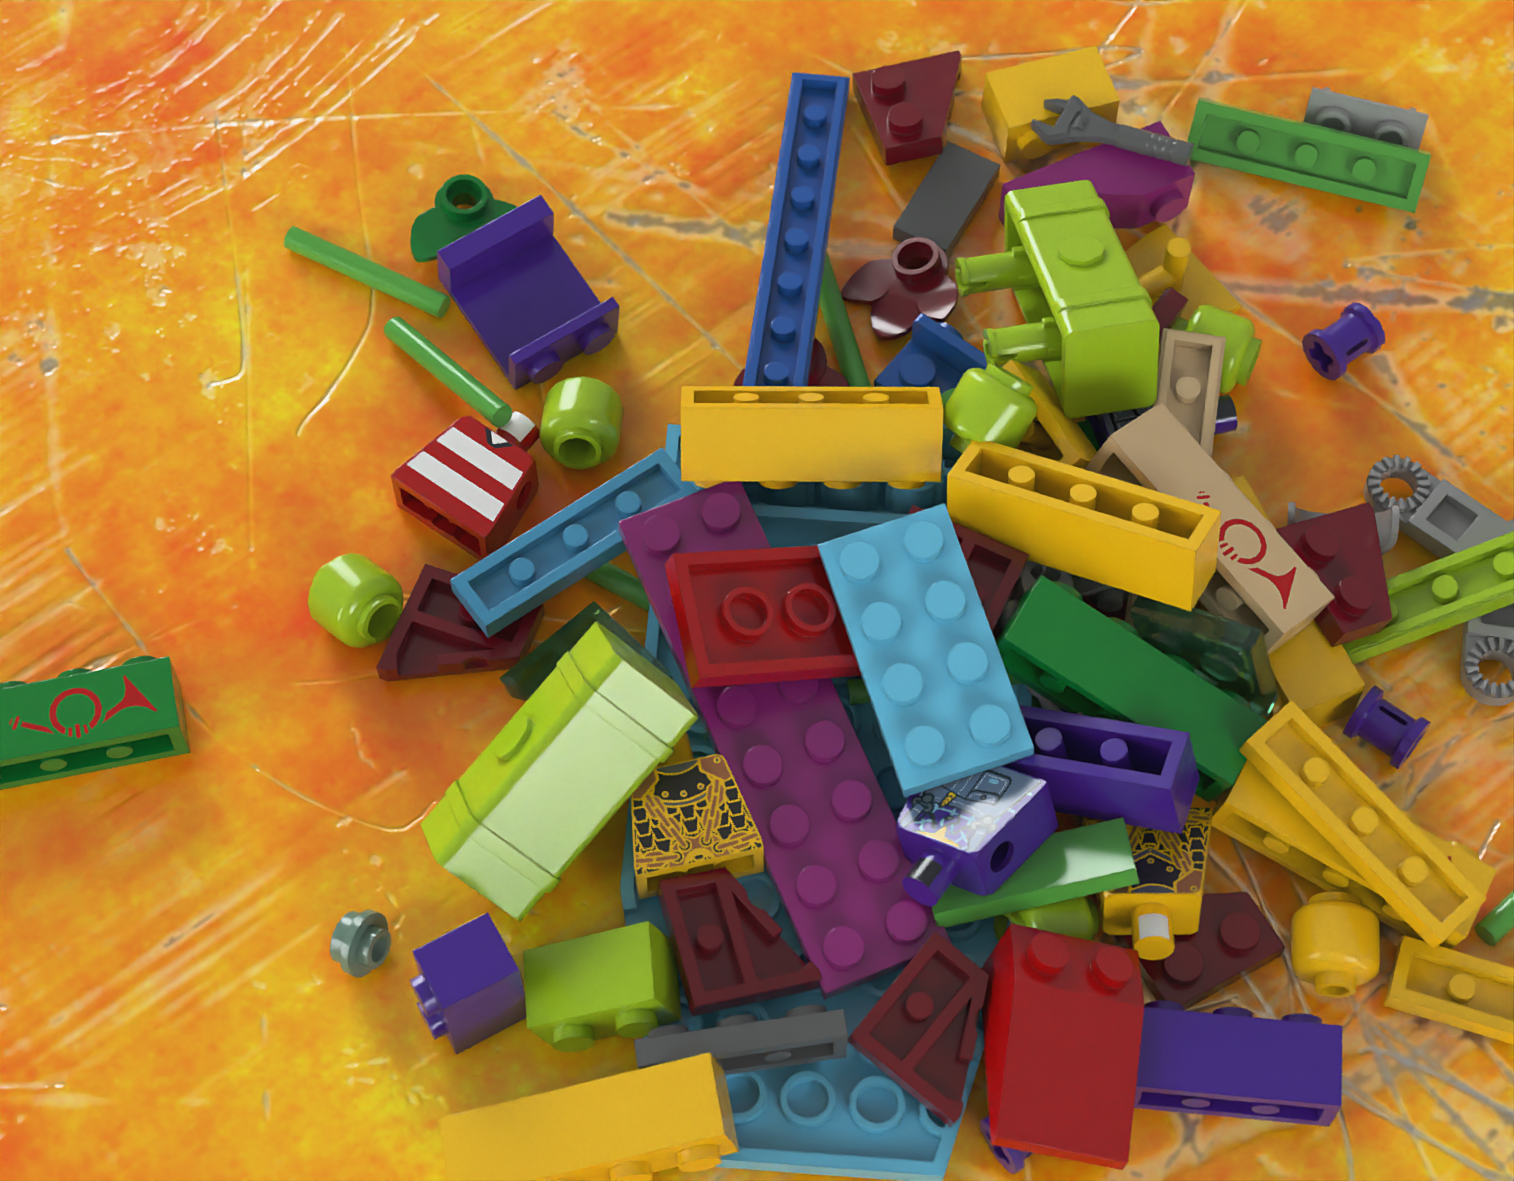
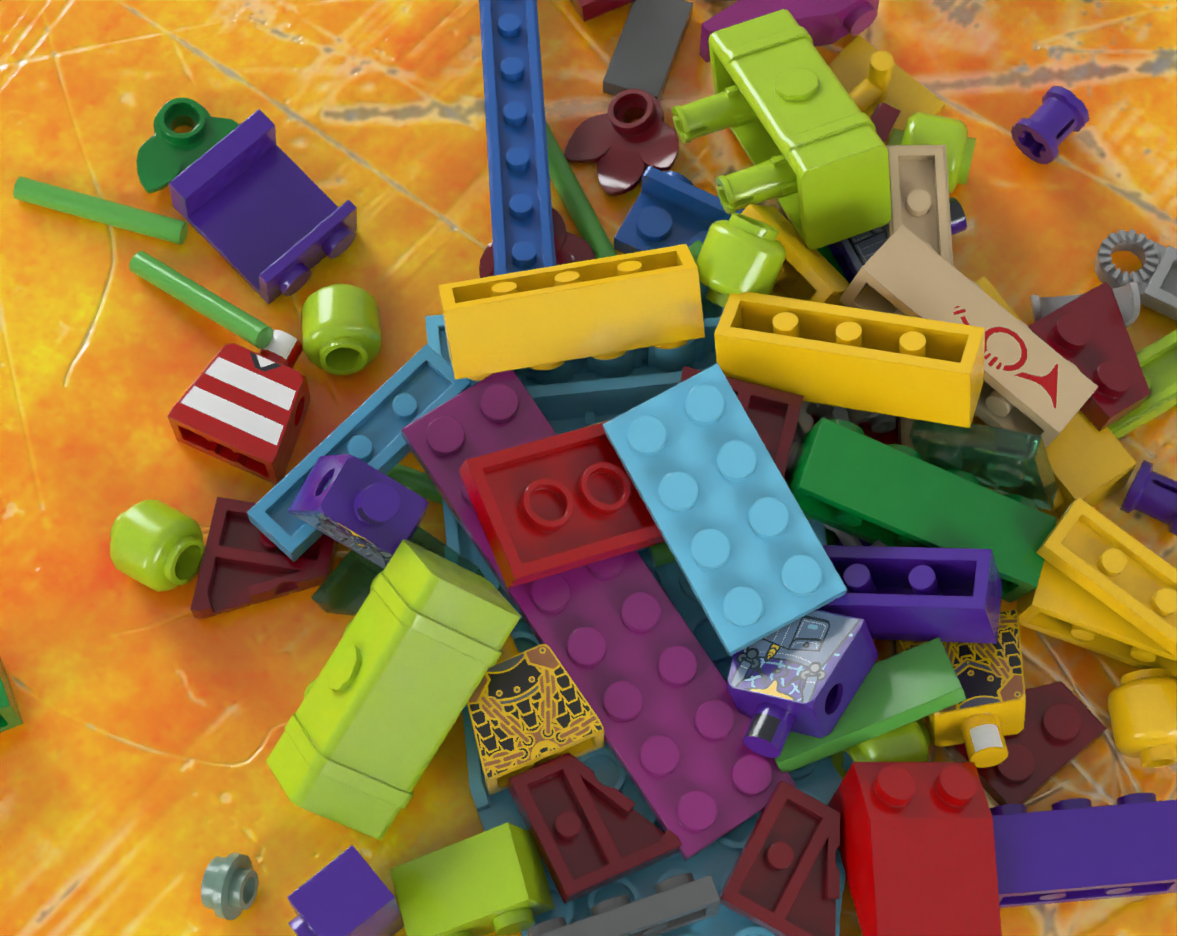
camera: 10 degrees left, 5 degrees up
none -> dark purple torso [287,454,429,569]

